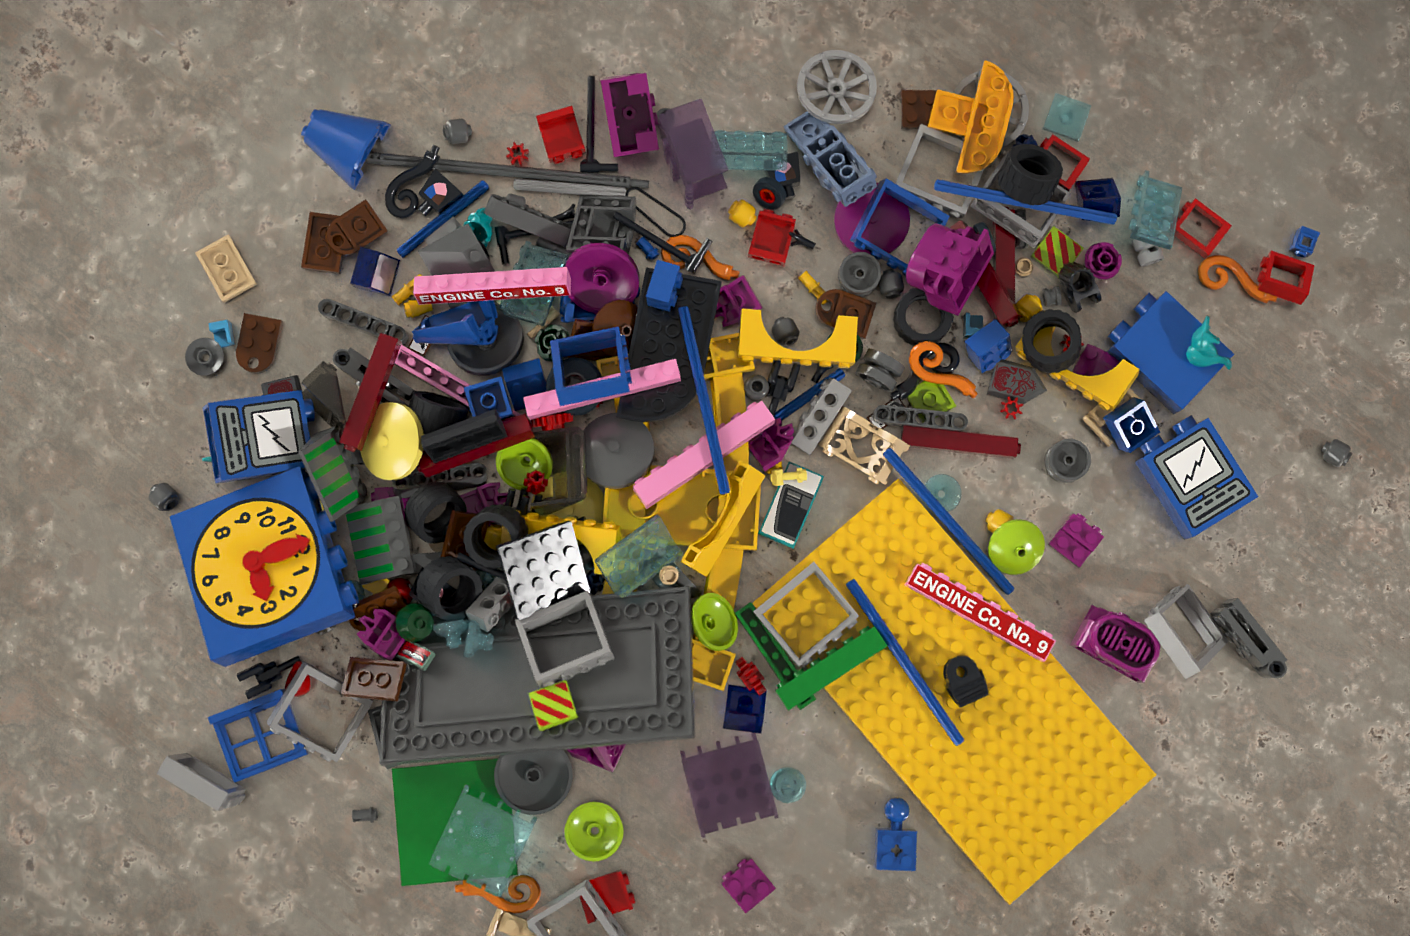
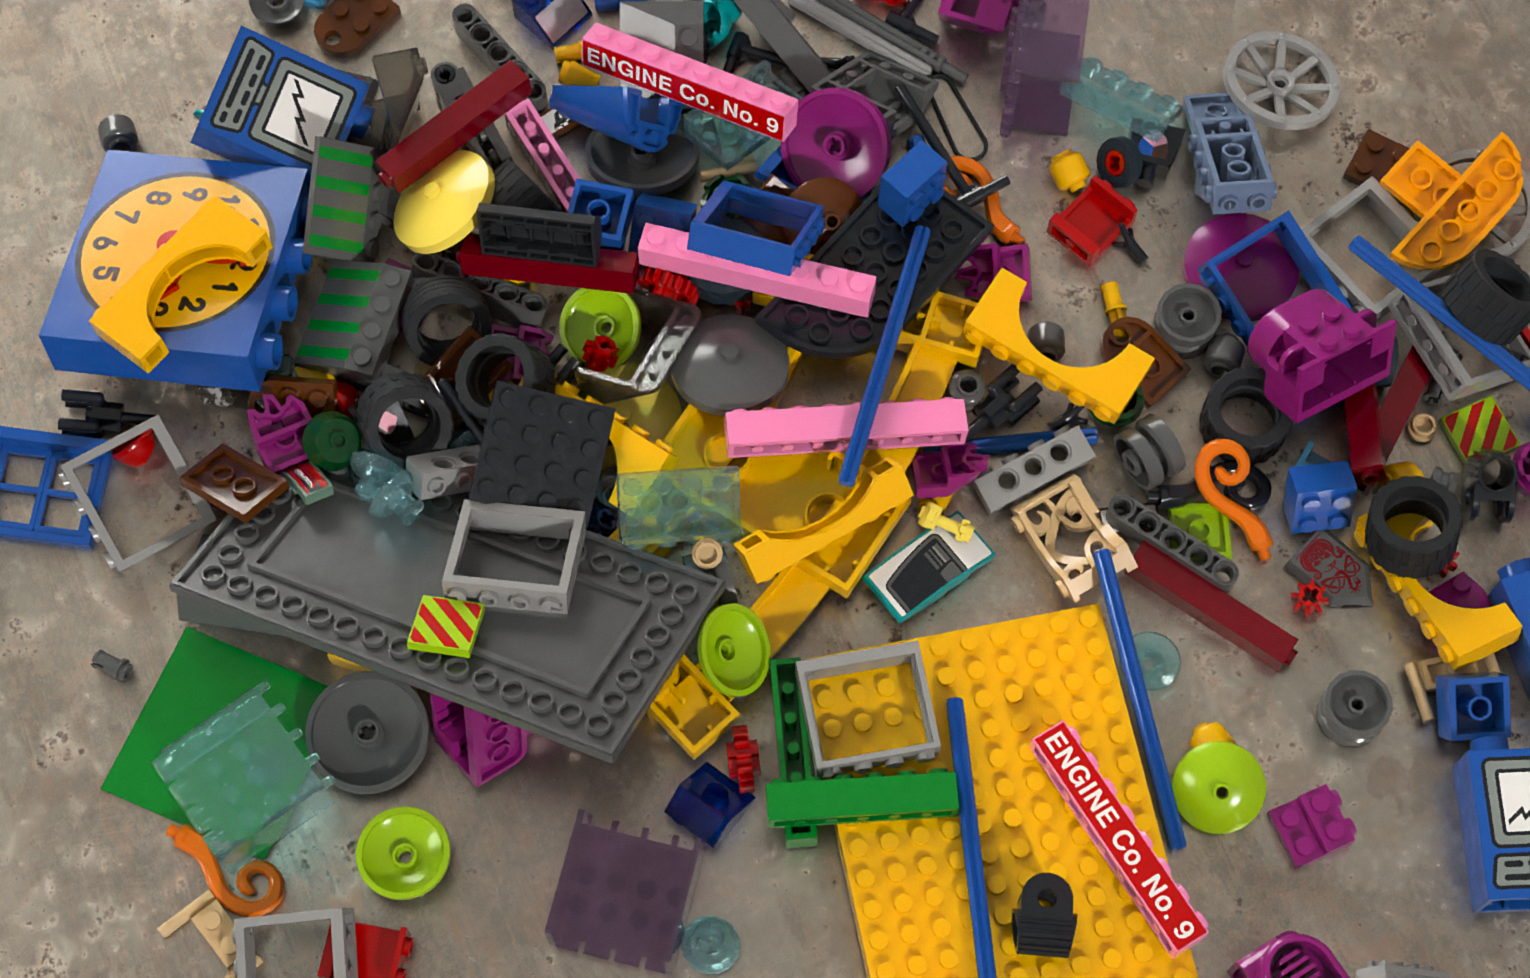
camera: 30 degrees right, 15 degrees down
none -> yellow arch [89,195,273,374]

